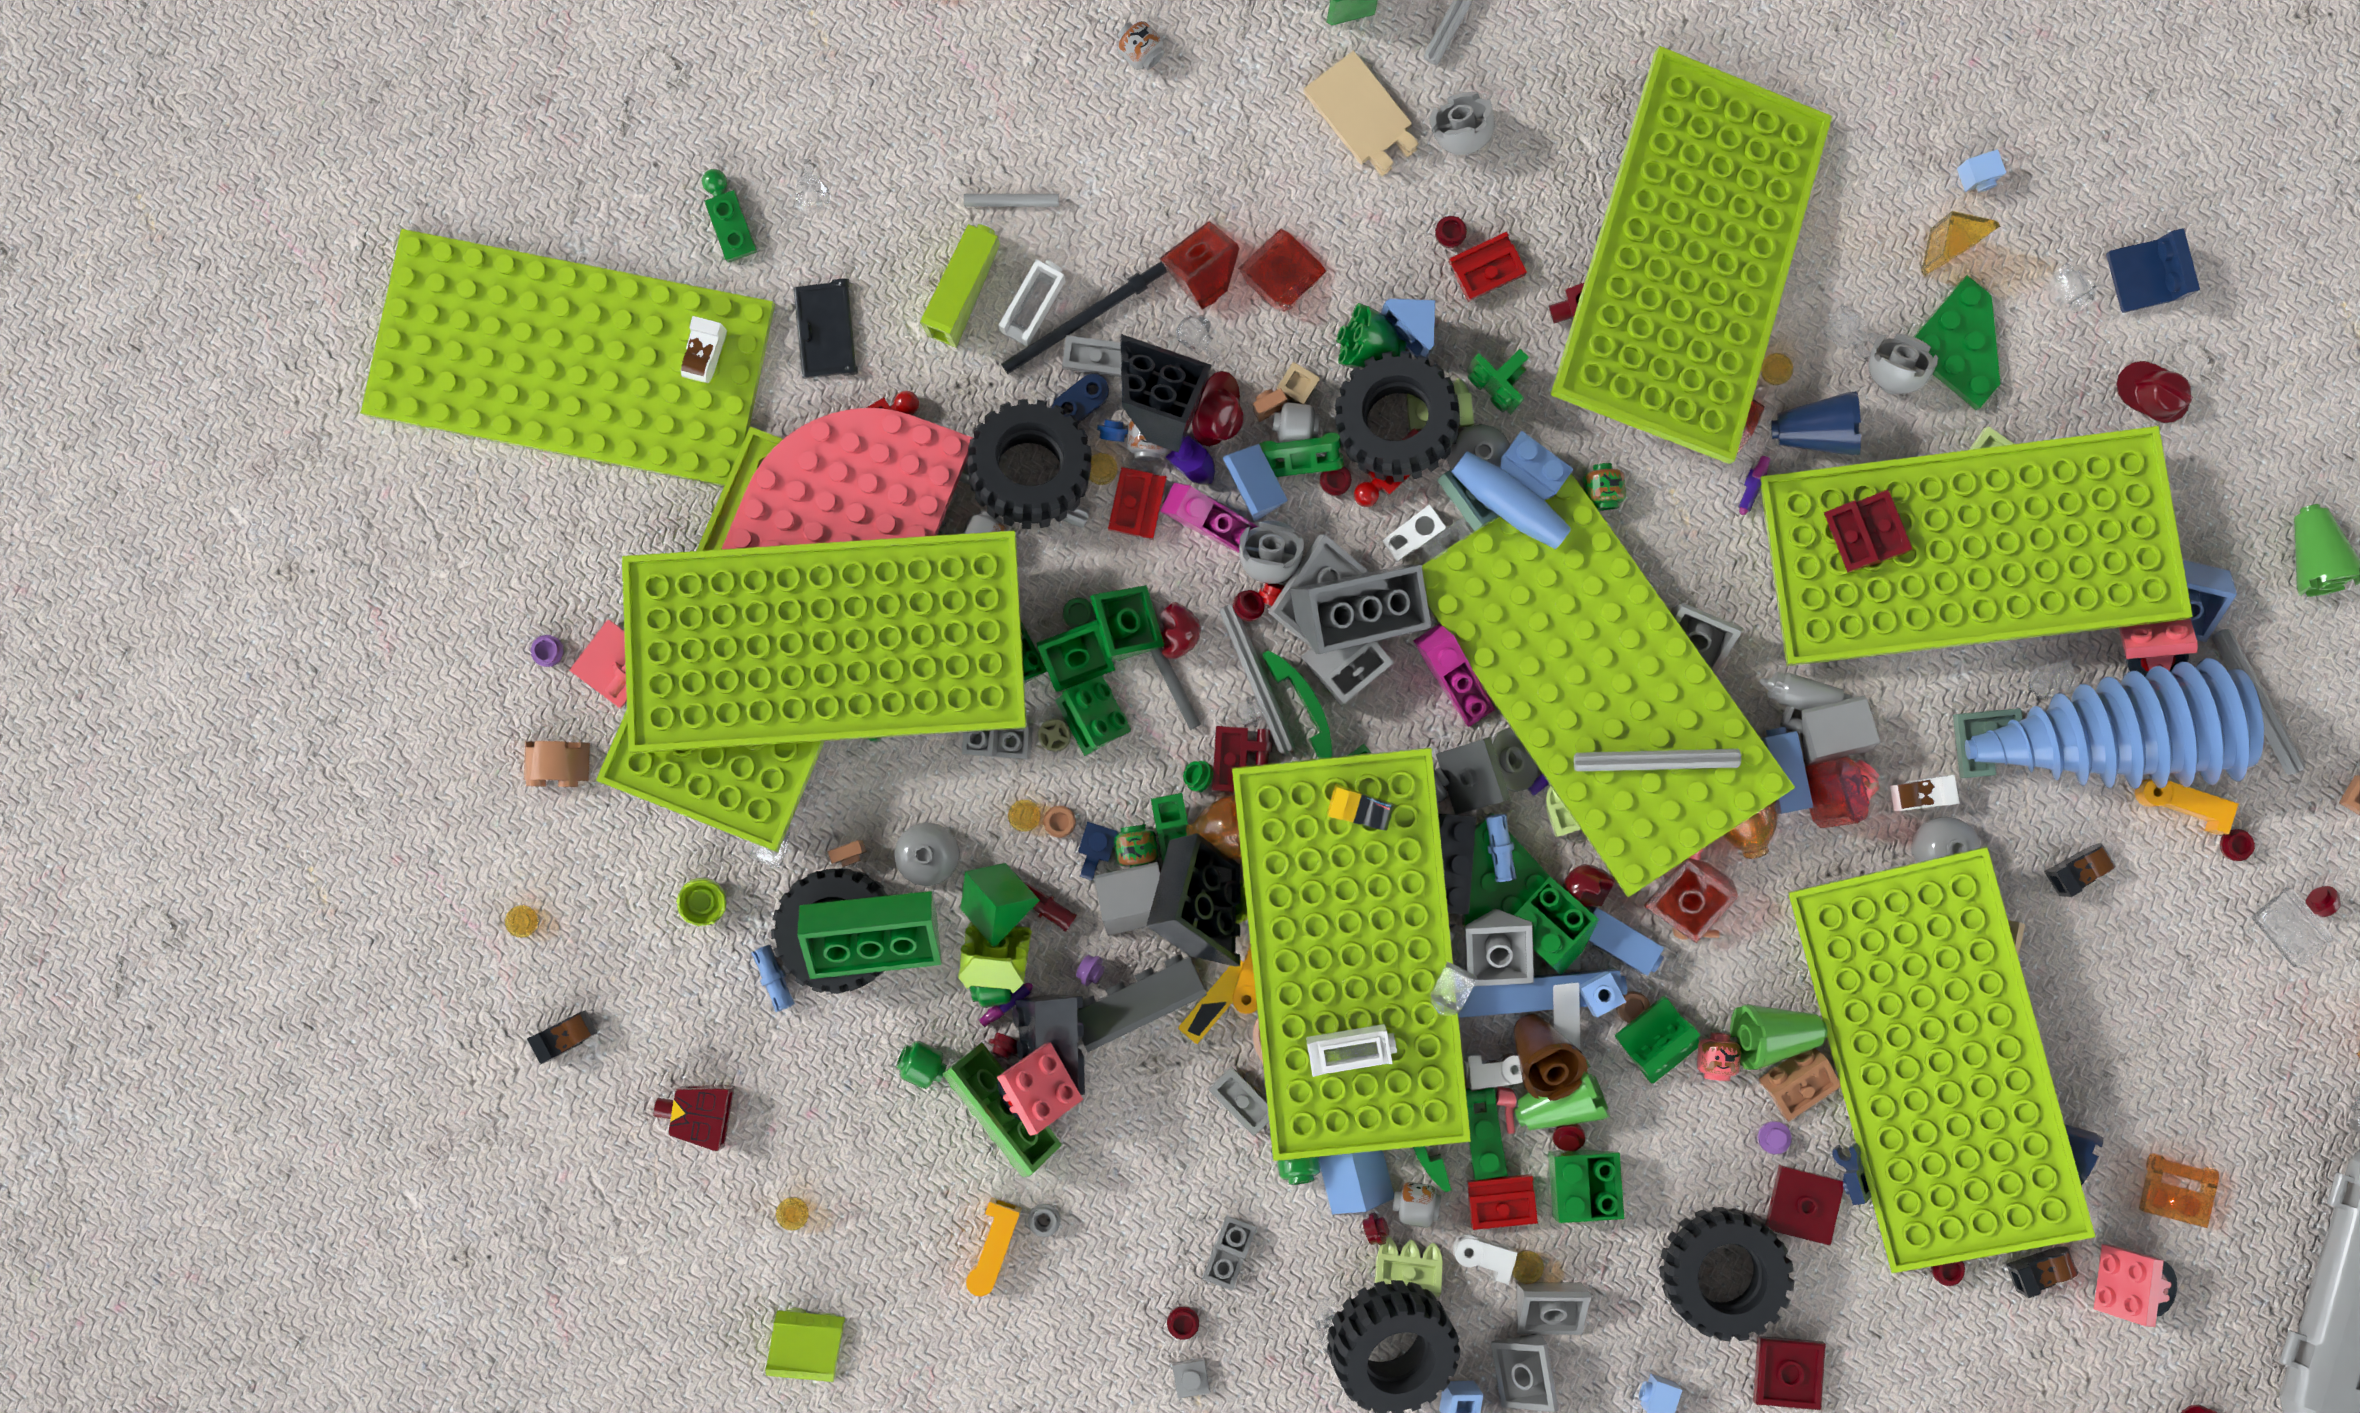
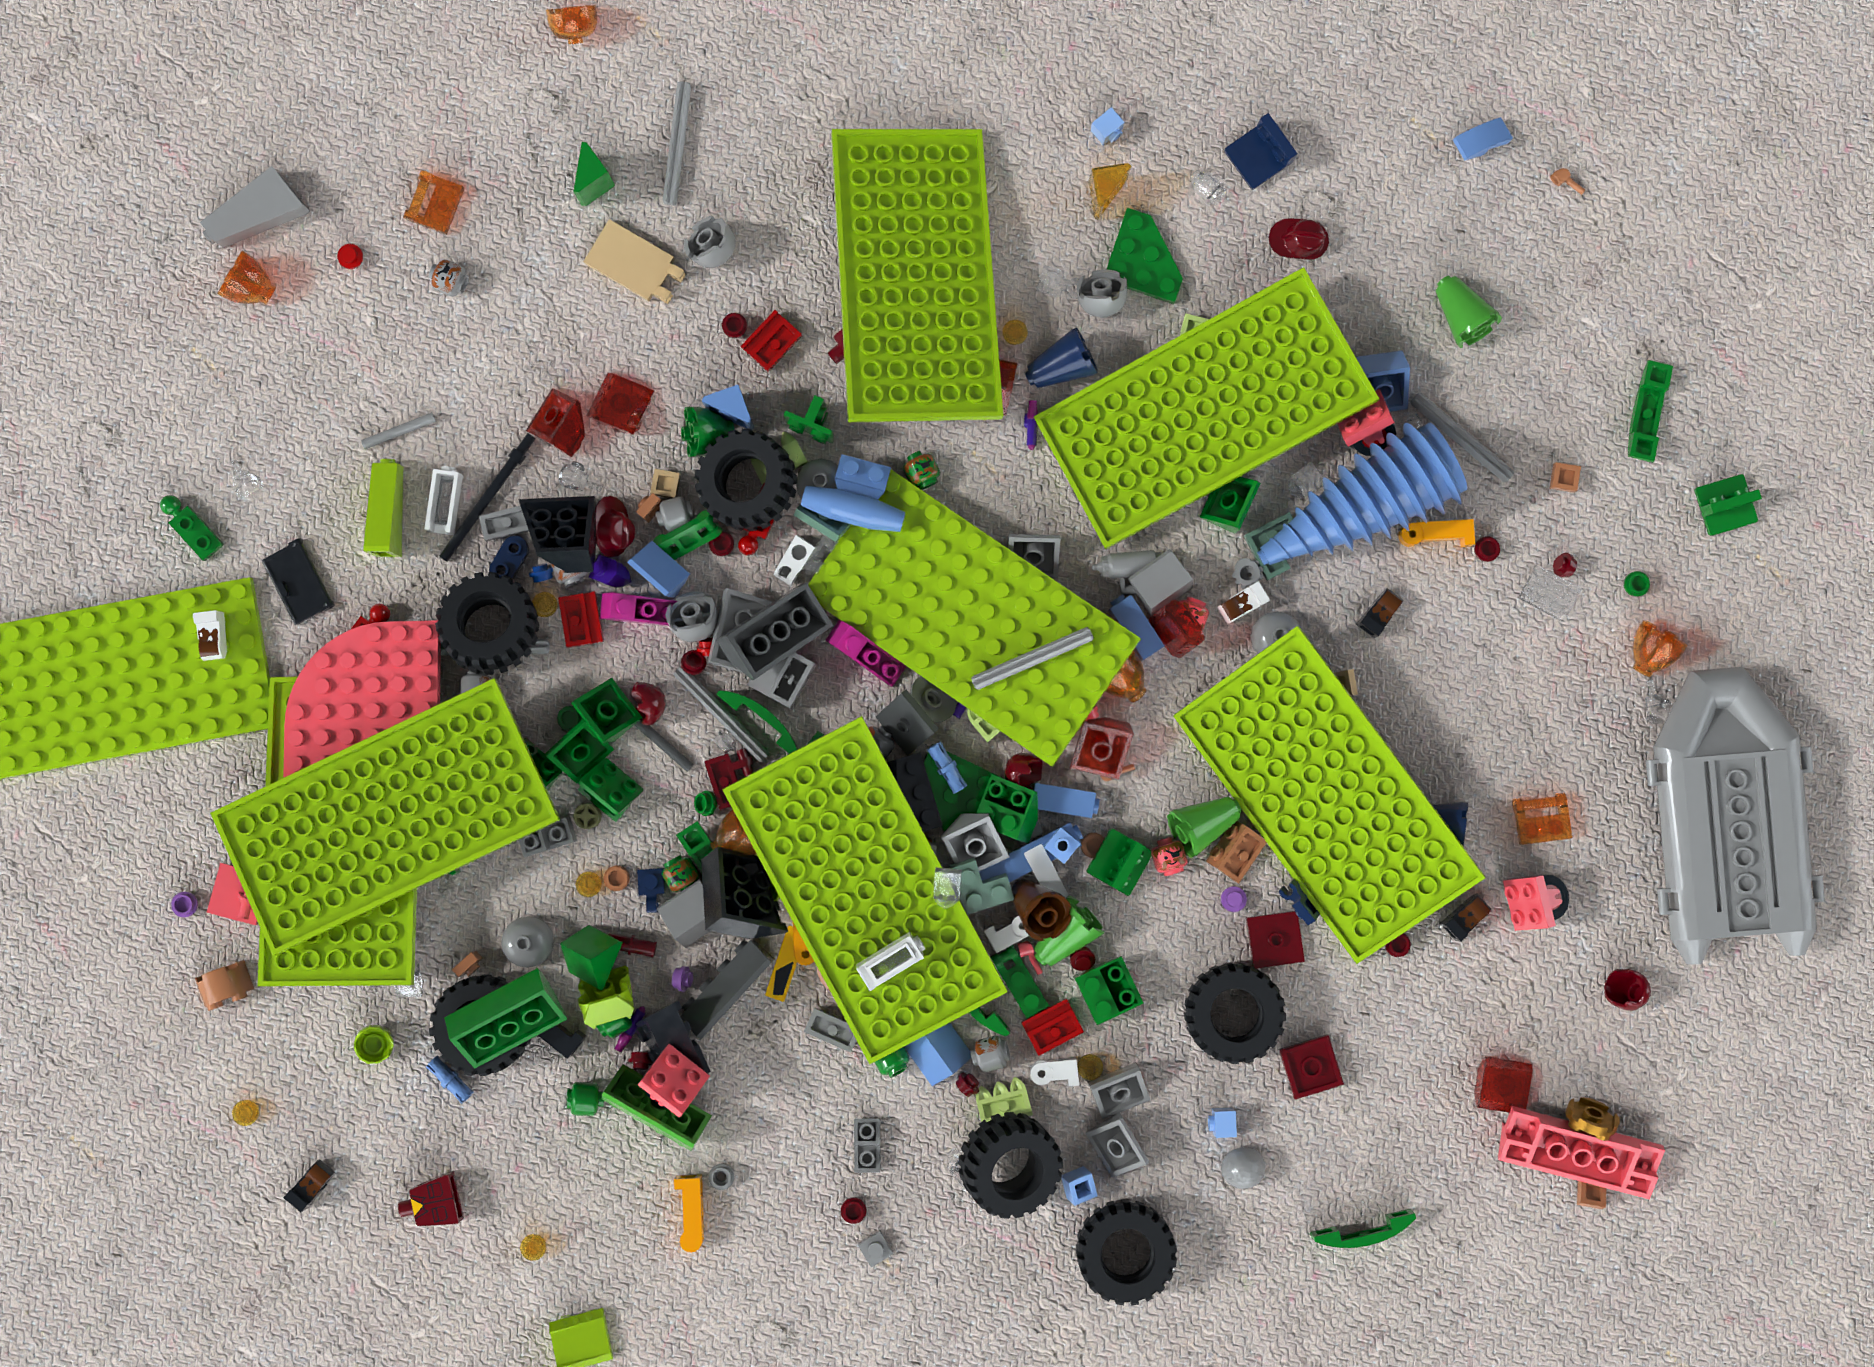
camera: 25 degrees left, 0 degrees up
leg [1327,784,1395,831] -> none
dark red slope [1824,489,1913,573] -> none
none -> black leg [538,1023,587,1059]
none -> sand green plate [950,858,1014,915]
none -> green slope [1200,477,1261,534]
none -> light grey animal [1232,558,1264,589]

